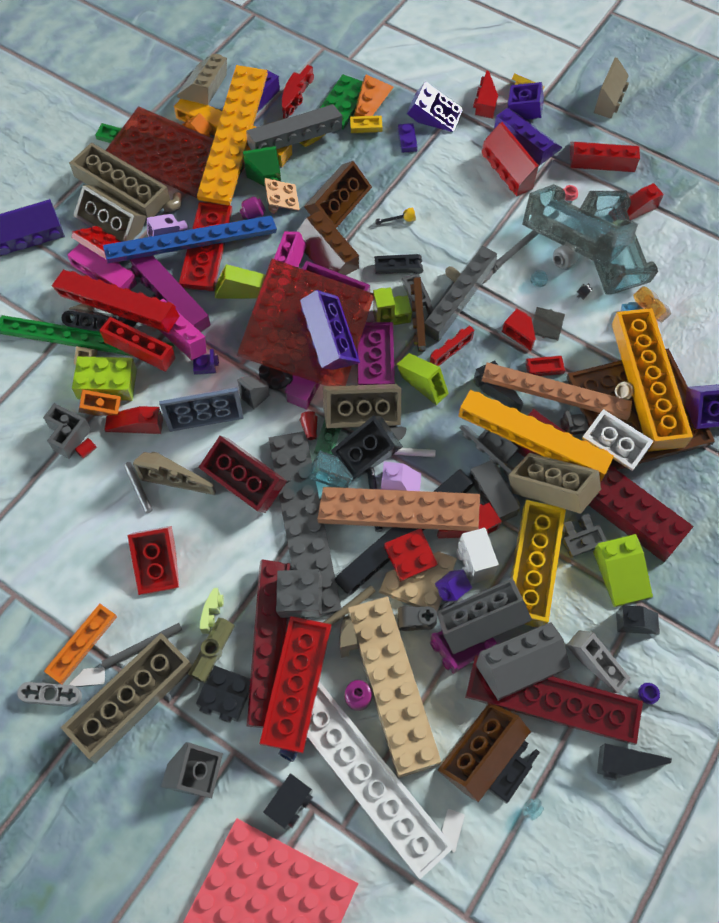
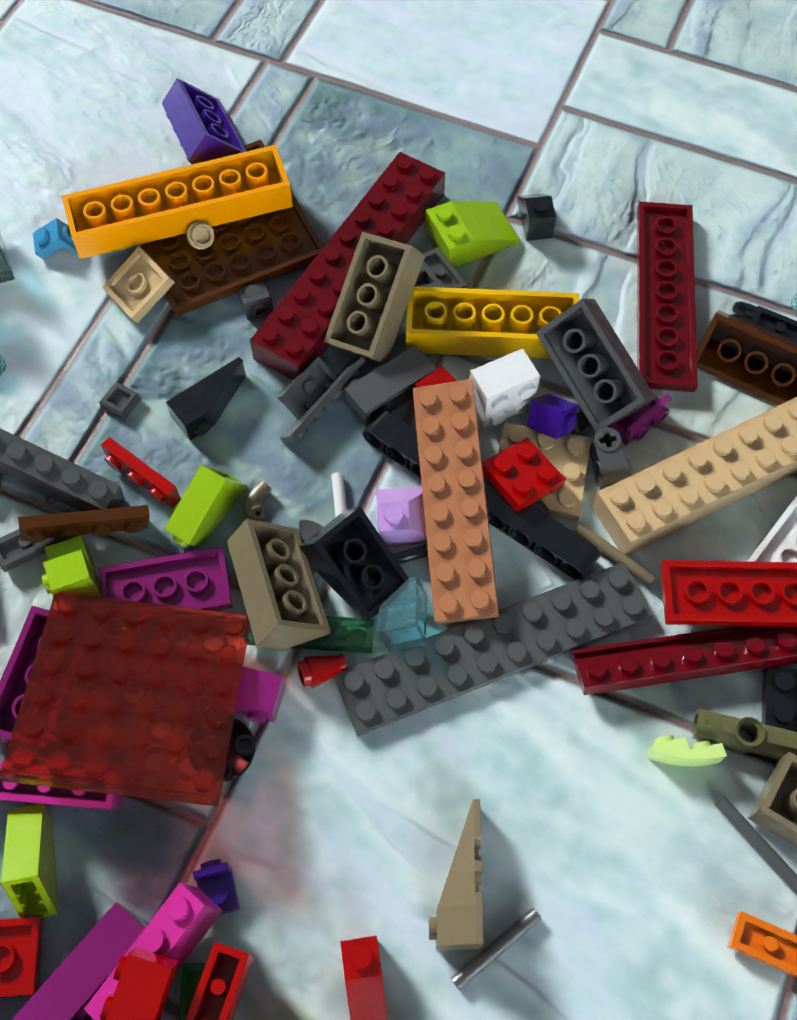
camera: 100 degrees left, 0 degrees up
red slope [127,526,179,595] -> none
sand blue slope [159,388,244,432] -> none
dark red brick [198,435,287,513] -> none
dark grey slope [237,375,270,409] -> none
dark grey brick [276,569,322,618] -> none
dark purple slope [300,290,360,370] -> none
dark tan slope [339,616,358,658] -> none
magenta head [345,680,372,711] -> none
light orange brick [458,390,614,483] -> none
dark grey slope [476,622,570,700] -> none
nougat plate [482,362,632,420] -> none
red slope [502,309,536,351] -> none
red tile [525,356,565,376] -> none
clear smoke piece [533,307,565,340] -> none
light grey slope [566,630,630,693] -> none
black plate [576,283,592,300] -> none
white slope [582,409,653,471] -> none
black slope [597,743,672,781] -> none
clear orange brick [633,286,671,323] -> none
dark purple plate [638,683,660,705] -> none
none -> dark grey tile [99,382,141,420]
none -> tan plate [103,247,175,323]
none -> dark tan arm [243,480,272,521]

